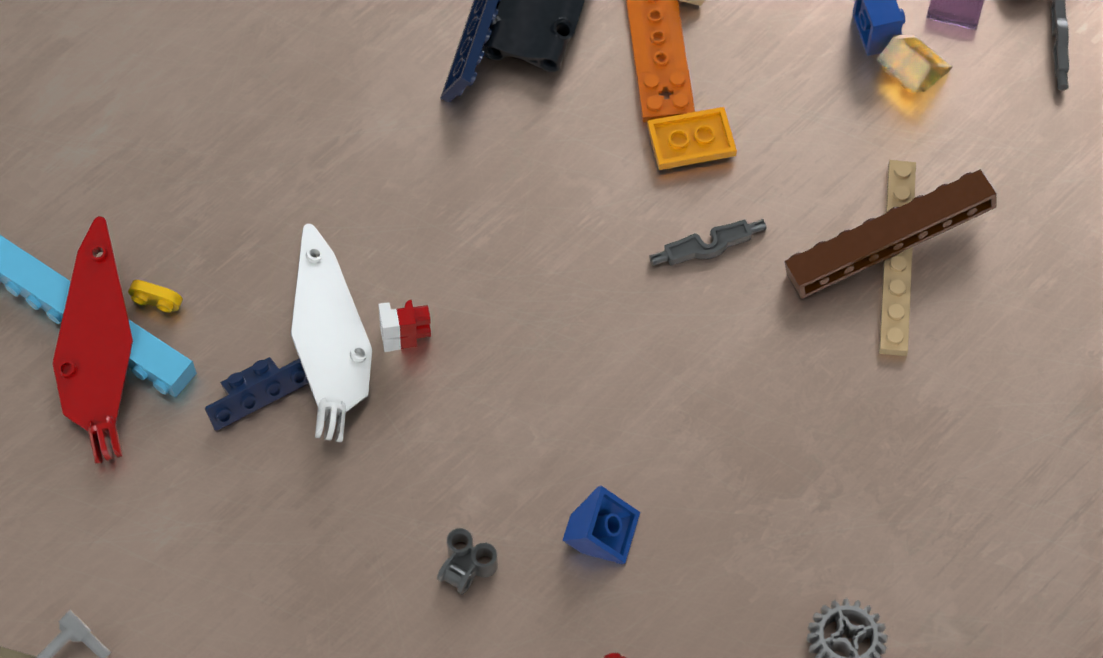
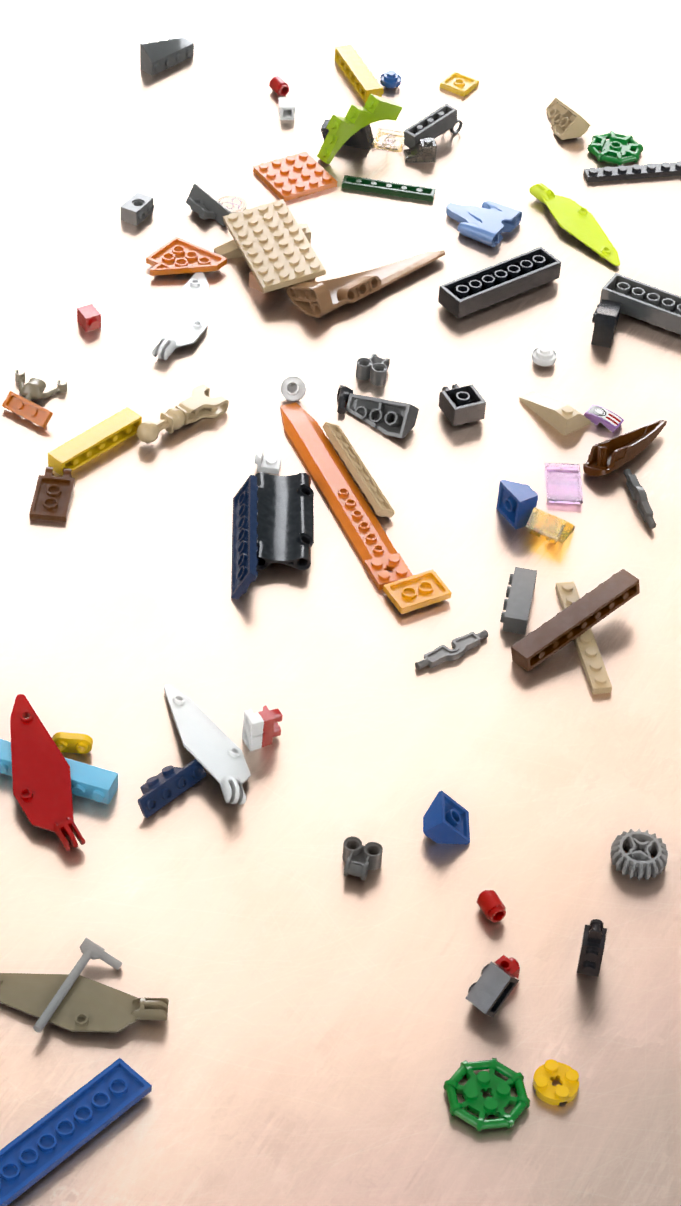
camera: 20 degrees left, 20 degrees down
none -> brick [500,567,538,635]

